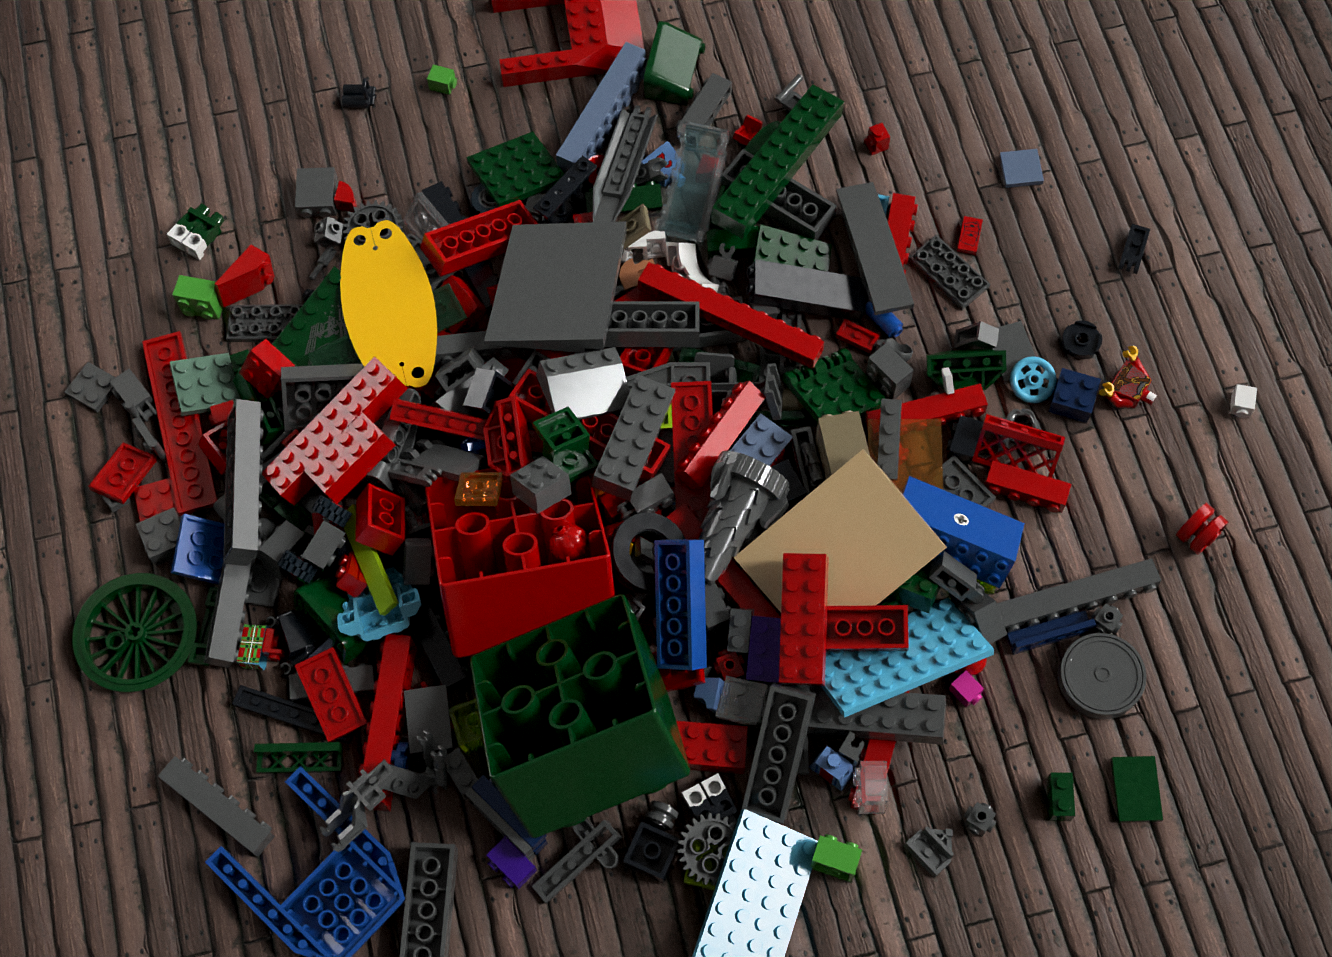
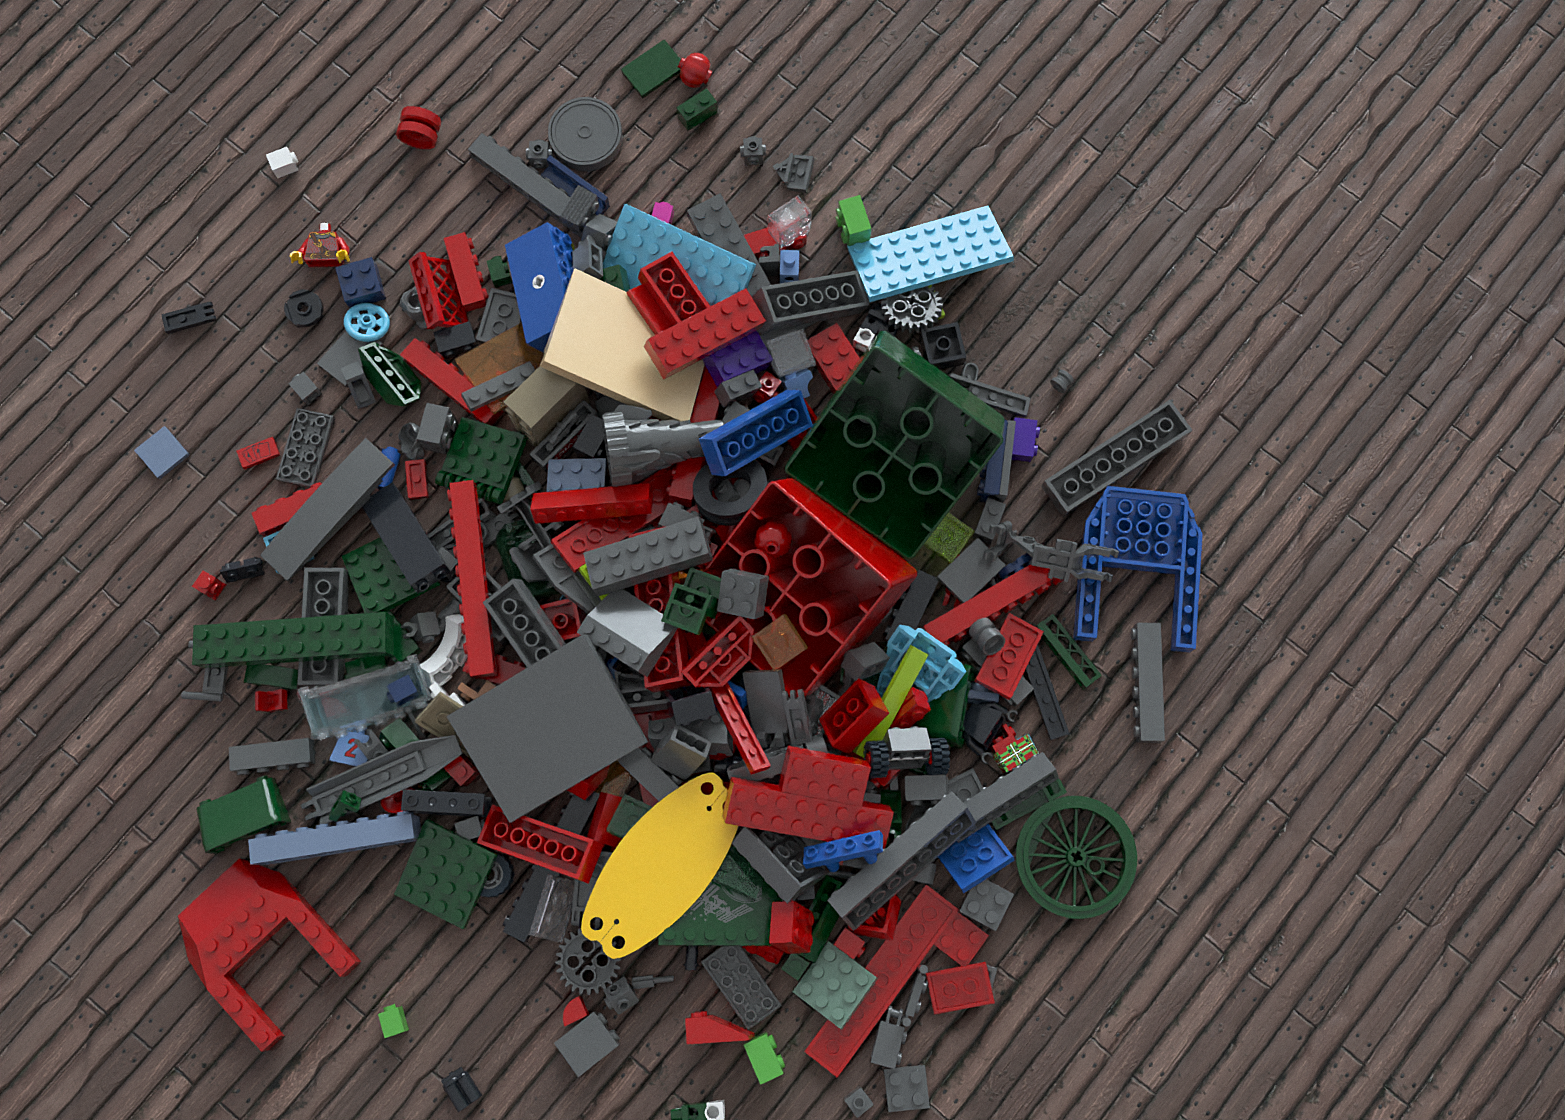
camera: 130 degrees left, 10 degrees up
white tile [941,367,954,394] -> none
none -> black hinge [220,557,265,583]
none -> dark grey brick [288,372,322,406]
none -> dark green bracket [329,790,361,822]
none -> dark blue brick [386,675,419,707]
none -> dark green brick [487,256,513,288]
none -> dark grey brick [559,185,599,232]
none -> red tile [626,284,672,335]
none -> red plant [678,53,712,88]
none -> blue plate [803,830,883,872]
none -> dark grey brick [844,1085,874,1118]
none -> dark grey wheel [969,618,1005,655]
none -> dark grey wheel [1050,369,1074,393]

